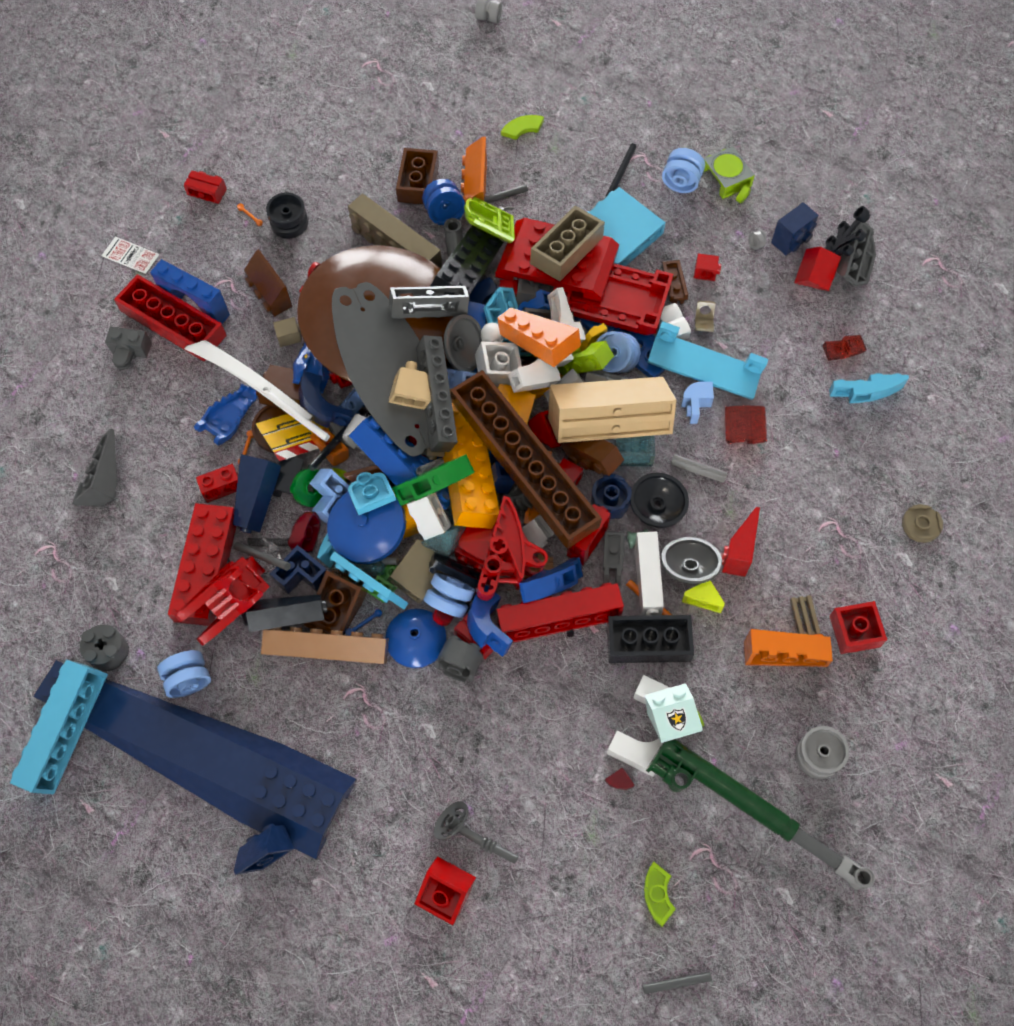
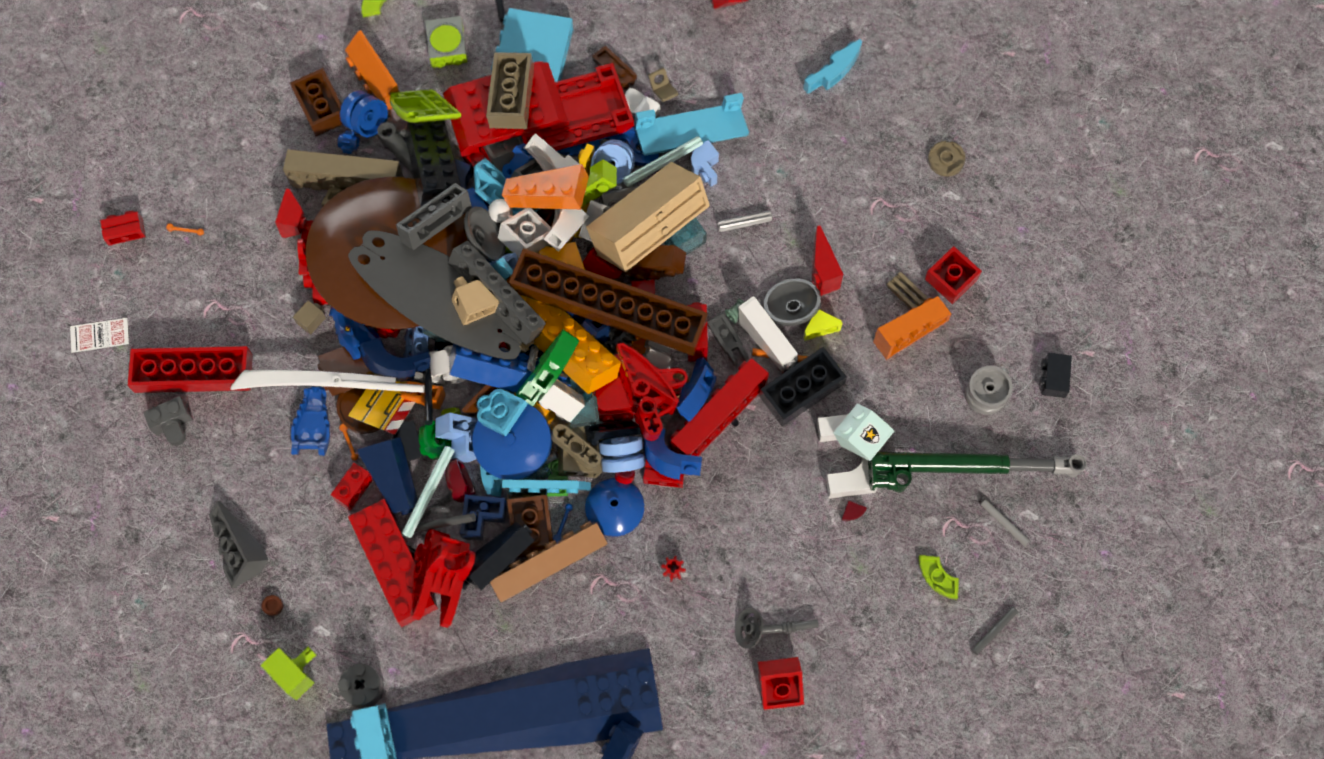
camera: 35 degrees left, 5 degrees up
blue arch [150,259,230,324] -> none
light blue wheel [157,650,211,698] -> none
reddish brown slope [244,249,293,317] -> none
black wheel [266,192,309,239] -> none
dark grey brick [435,635,483,682] -> none
dark grey bar [484,185,528,203] -> none
dark blue brick [591,474,632,519] -> none
black dish [630,473,689,528] -> none
red brick [694,253,721,281] -> none
clear red slope [725,405,767,444] -> none
clear red slope [822,335,867,361] -> none
none -> lime brick [260,646,317,700]
none -> copper tile [262,595,283,616]
none -> red slope [275,188,307,238]
none -> blue gear [338,130,360,154]
none -> light aqua axle [402,446,454,538]
none -> panel [425,16,468,68]
none -> medium azure tile [492,257,513,280]
none -> dark tan beam [551,424,601,469]
none -> light aqua axle [623,136,703,187]
none -> red gear [661,556,686,582]
none -> light grey bar [981,499,1030,546]
none -> black brick [1039,353,1072,398]

